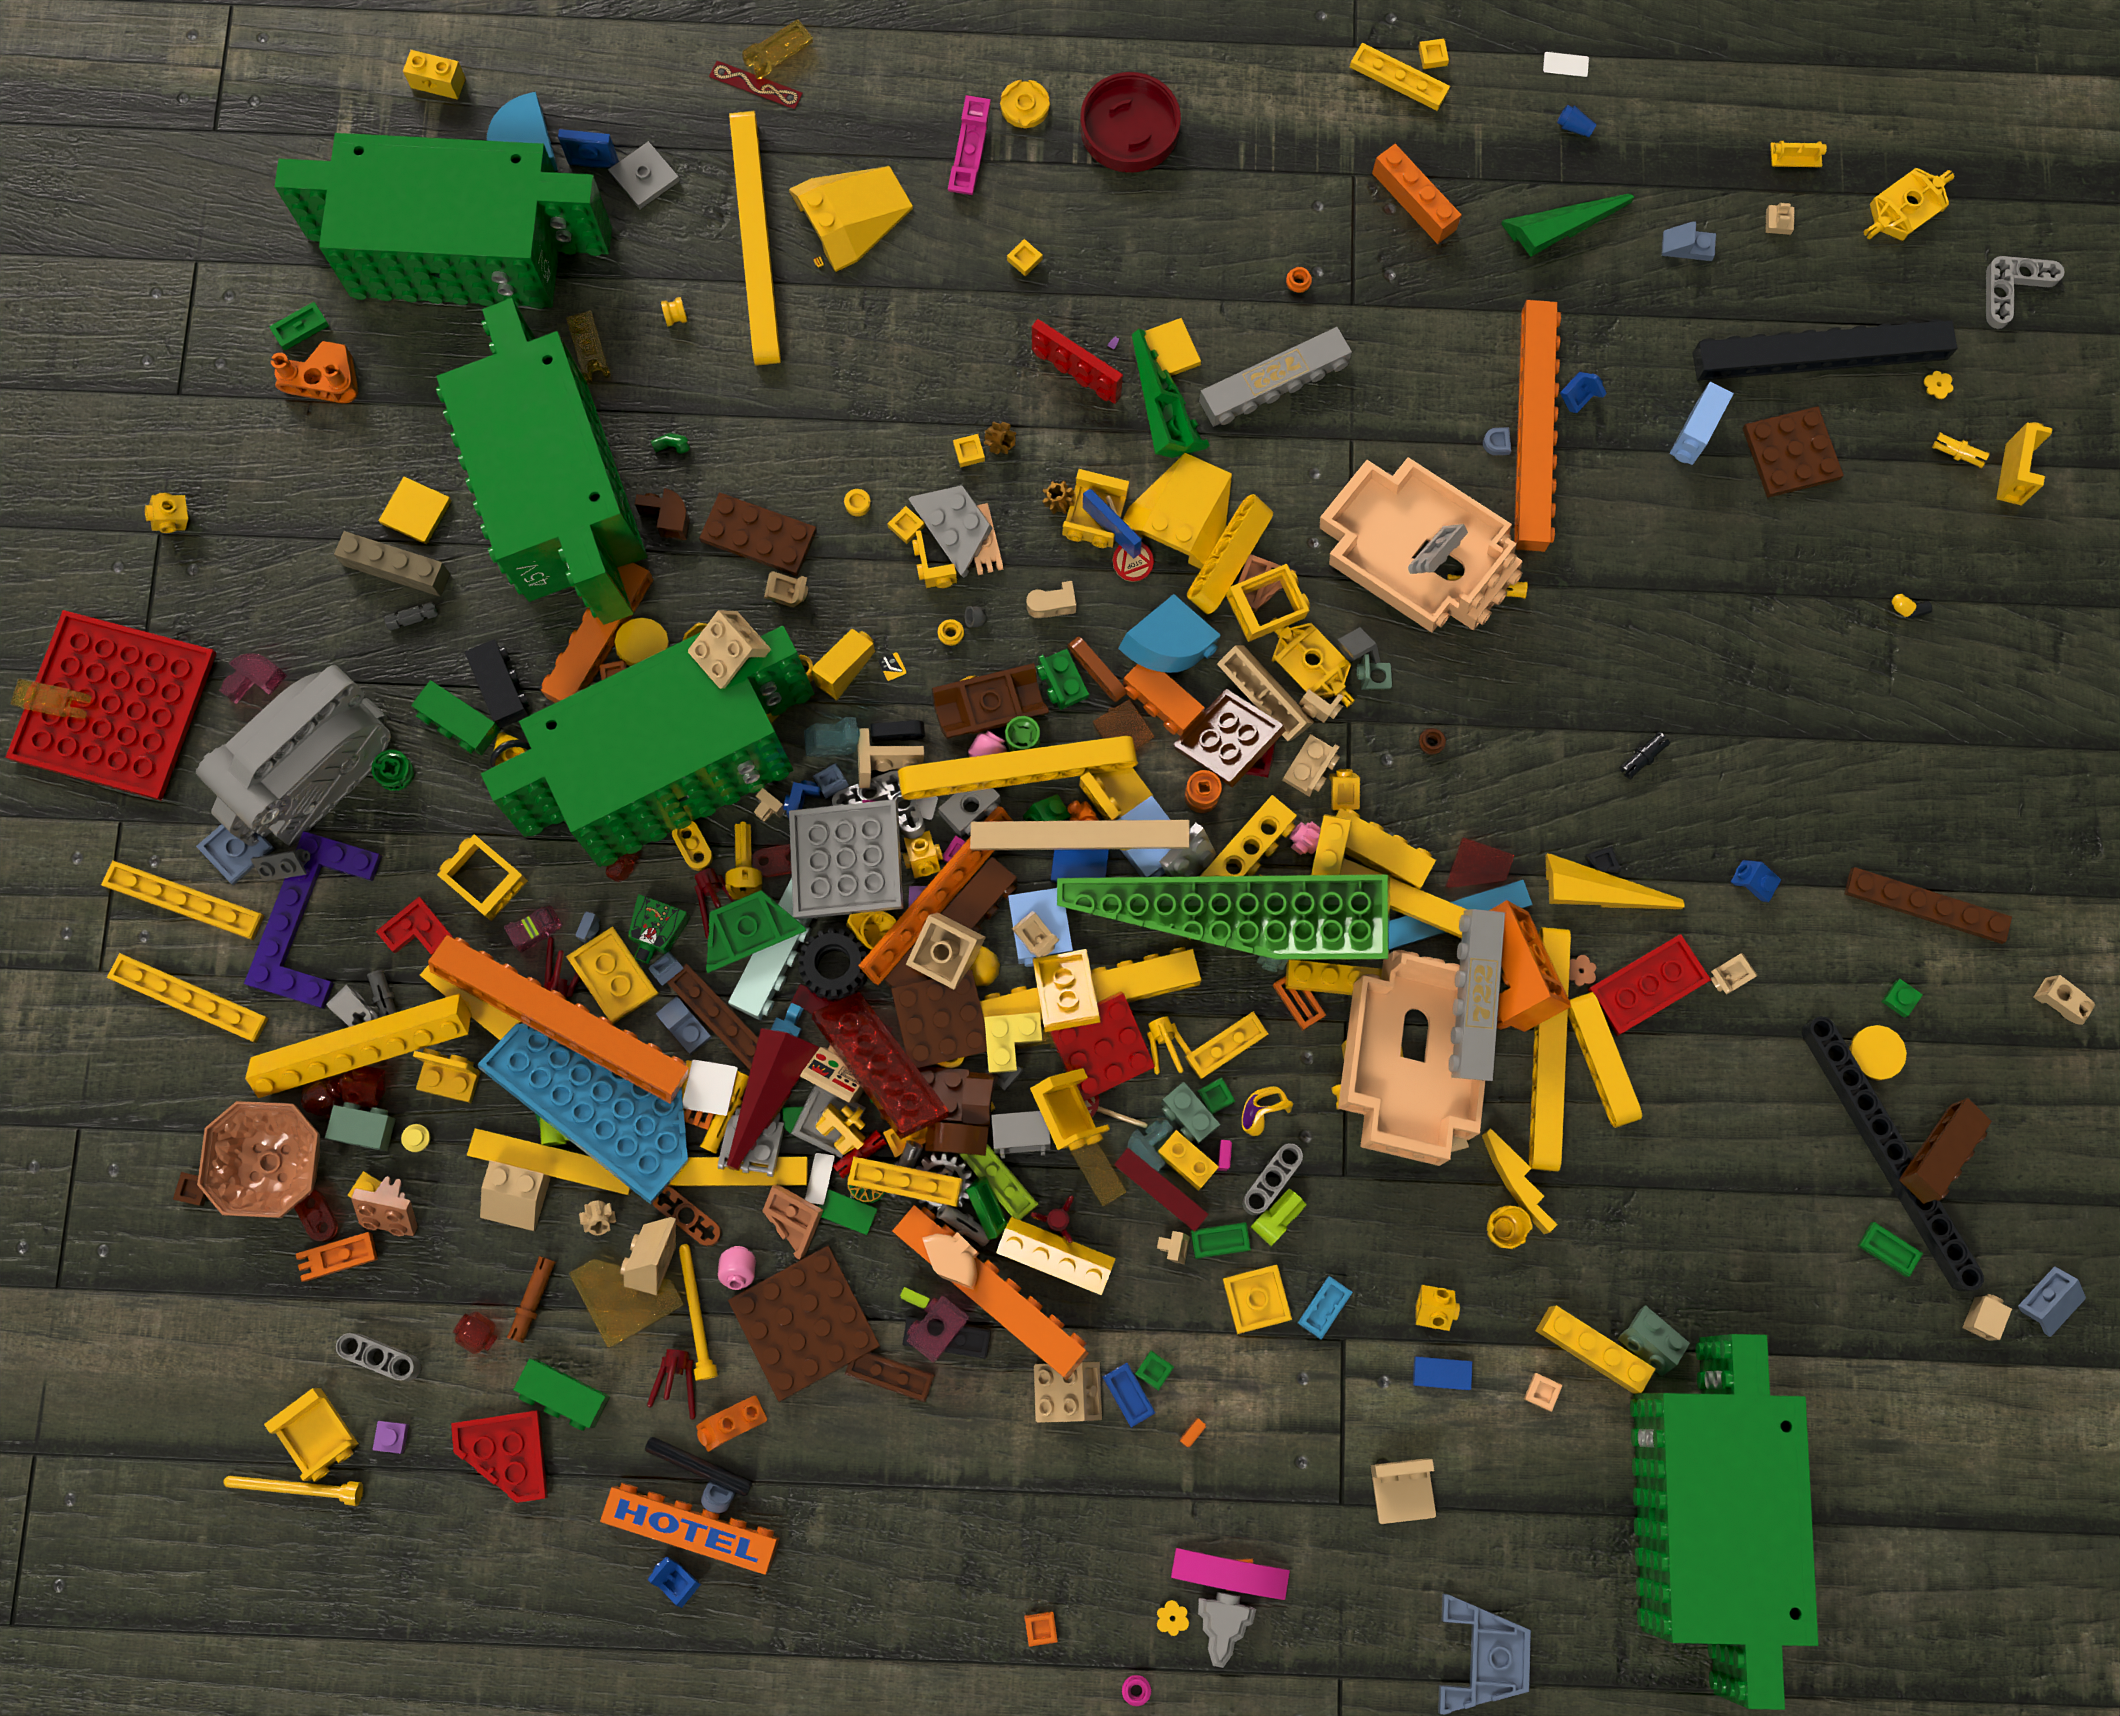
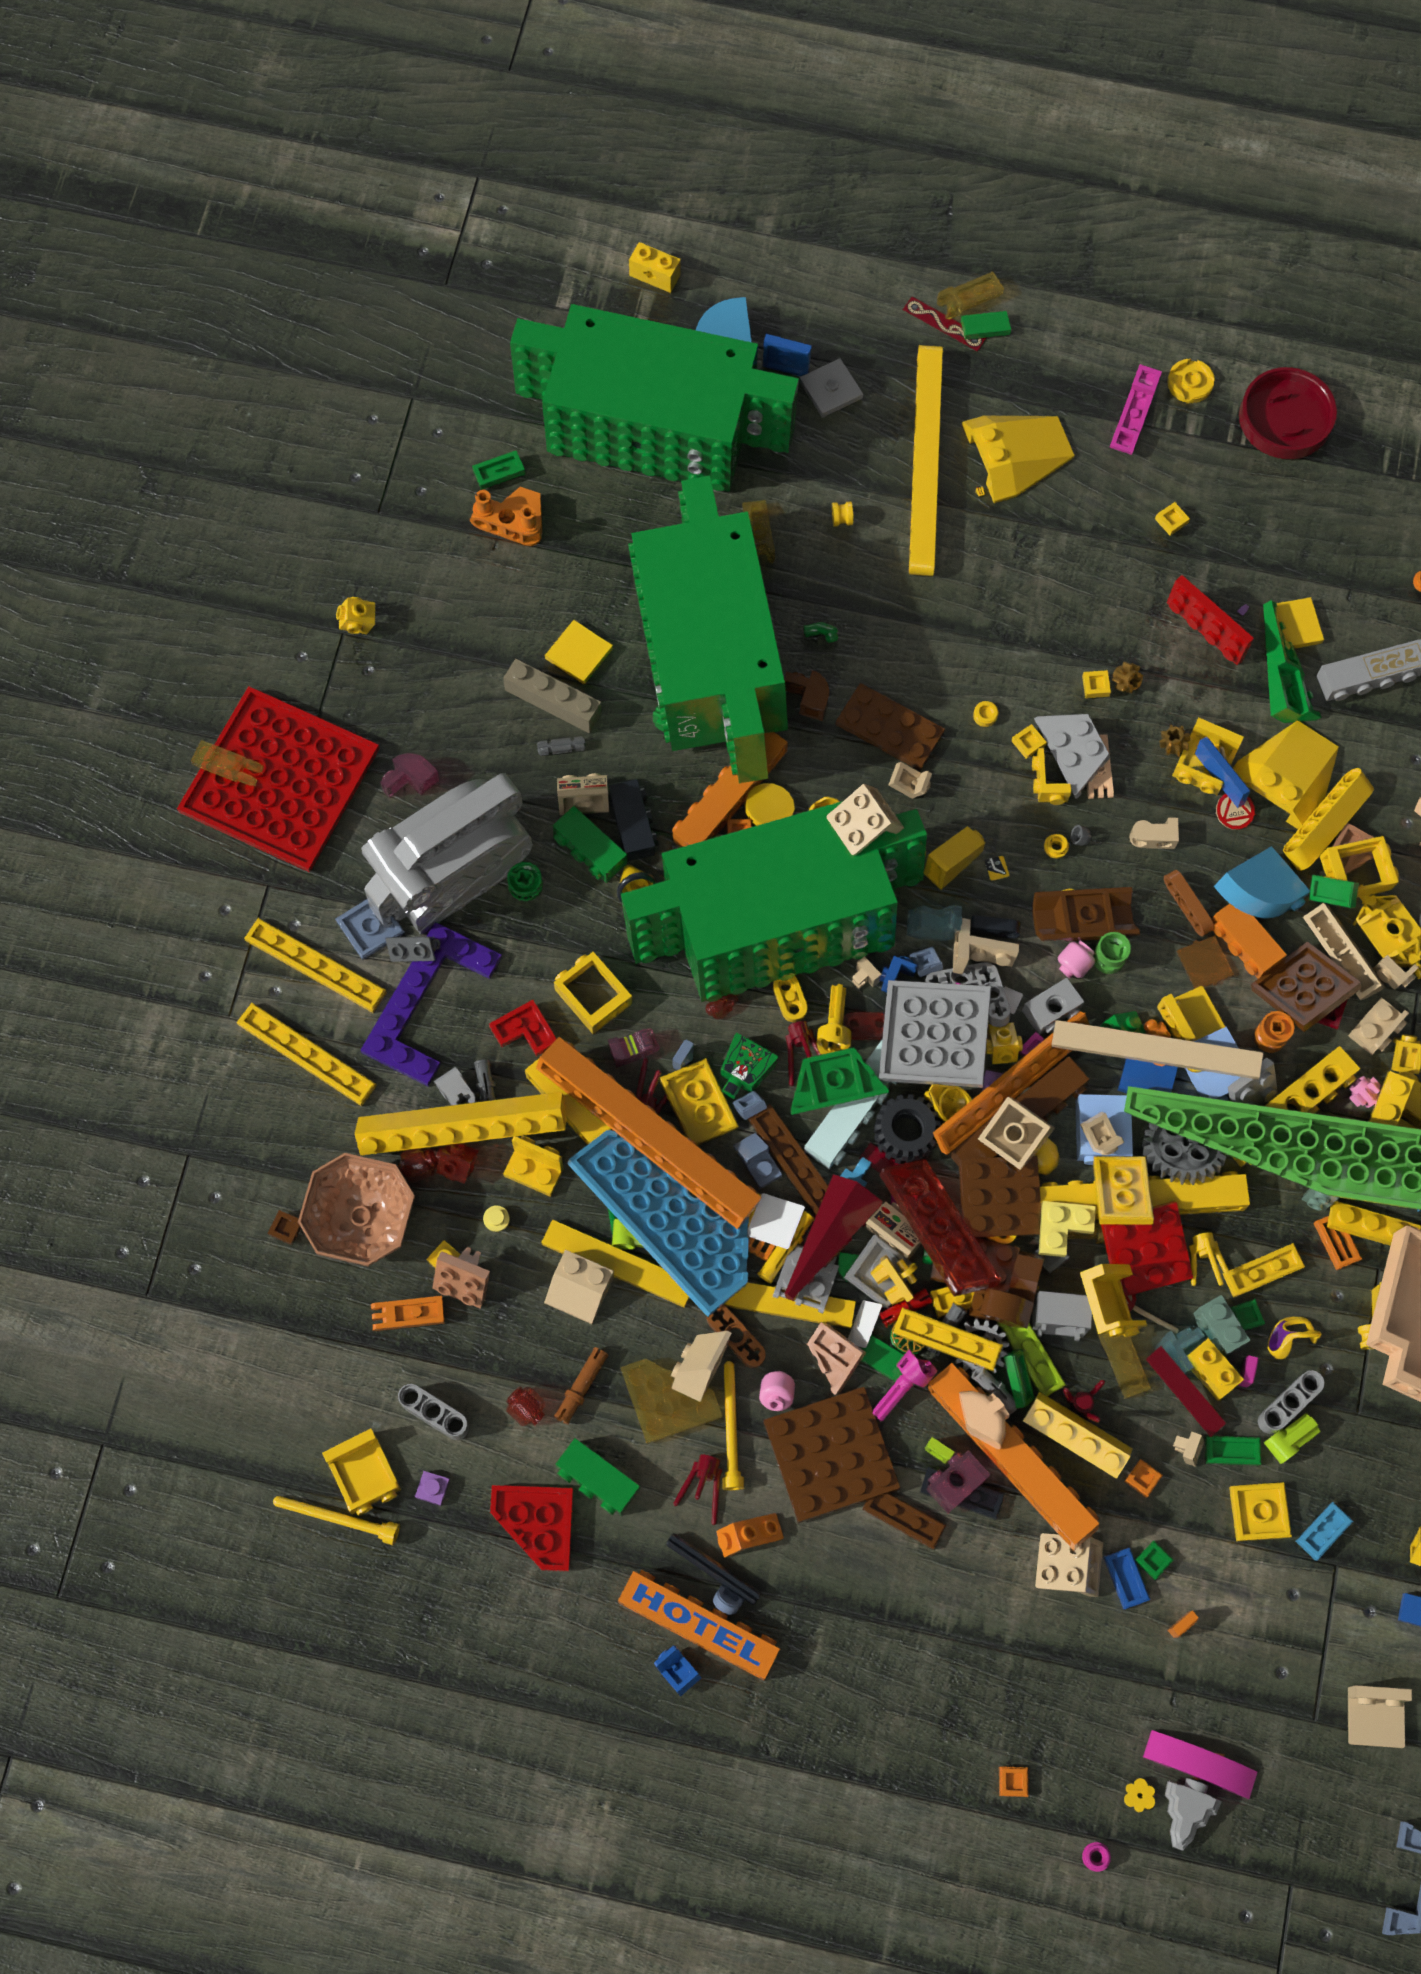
camera: 10 degrees right, 5 degrees down
clear red plate [294,1189,338,1242] -> none
sand green brick [325,1102,396,1152] -> none
tan gear [579,1200,616,1235] -> none
yellow beam [897,736,1138,800] -> none
green bracket [1036,649,1089,710] -> none
none -> tan slope [557,773,609,815]
none -> dark pink piece [873,1349,937,1421]
none -> green tile [961,311,1011,340]
none -> orange tile [1124,1459,1163,1498]
none -> dark grey gear [1142,1123,1227,1185]
none -> green tile [1309,875,1359,908]

